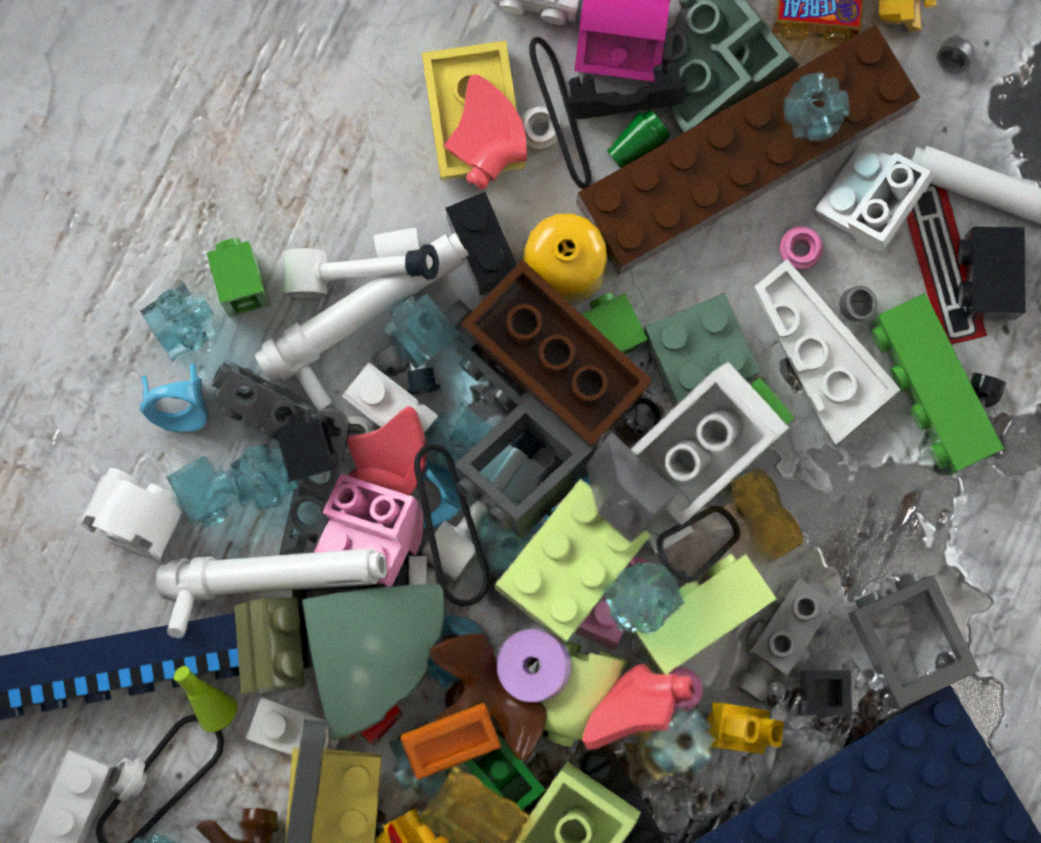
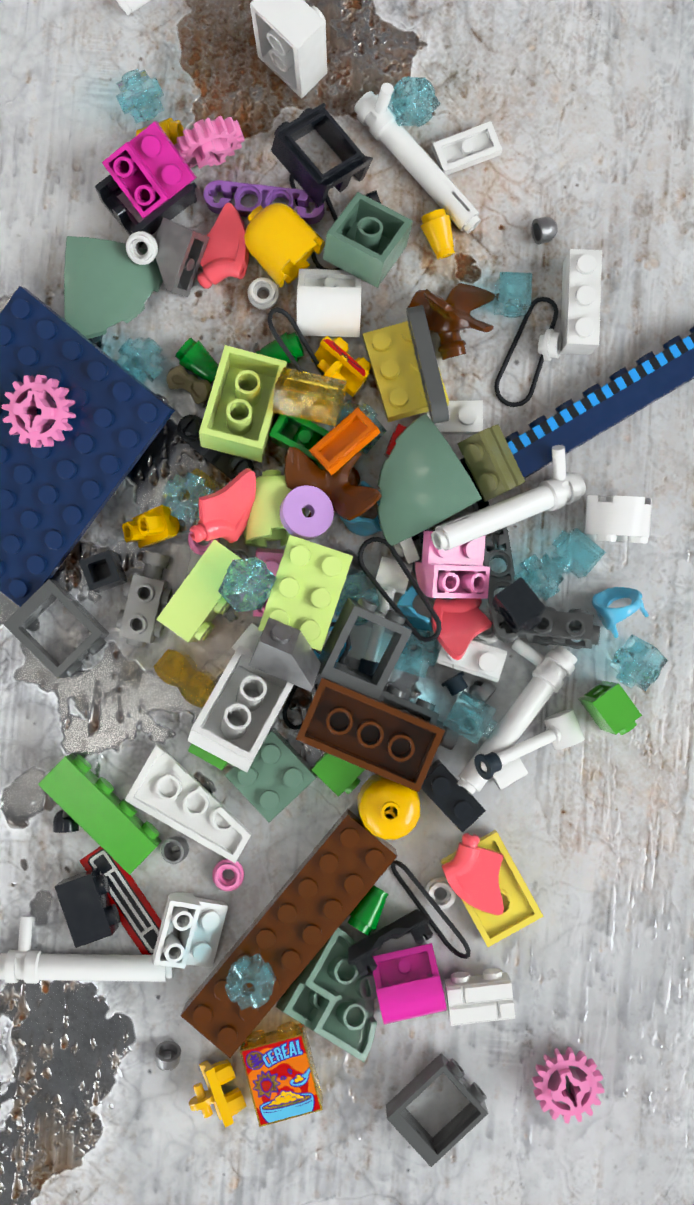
camera: 165 degrees right, 5 degrees up
lime cone [174,666,238,732] -> none
black piece [656,505,740,583] -> none

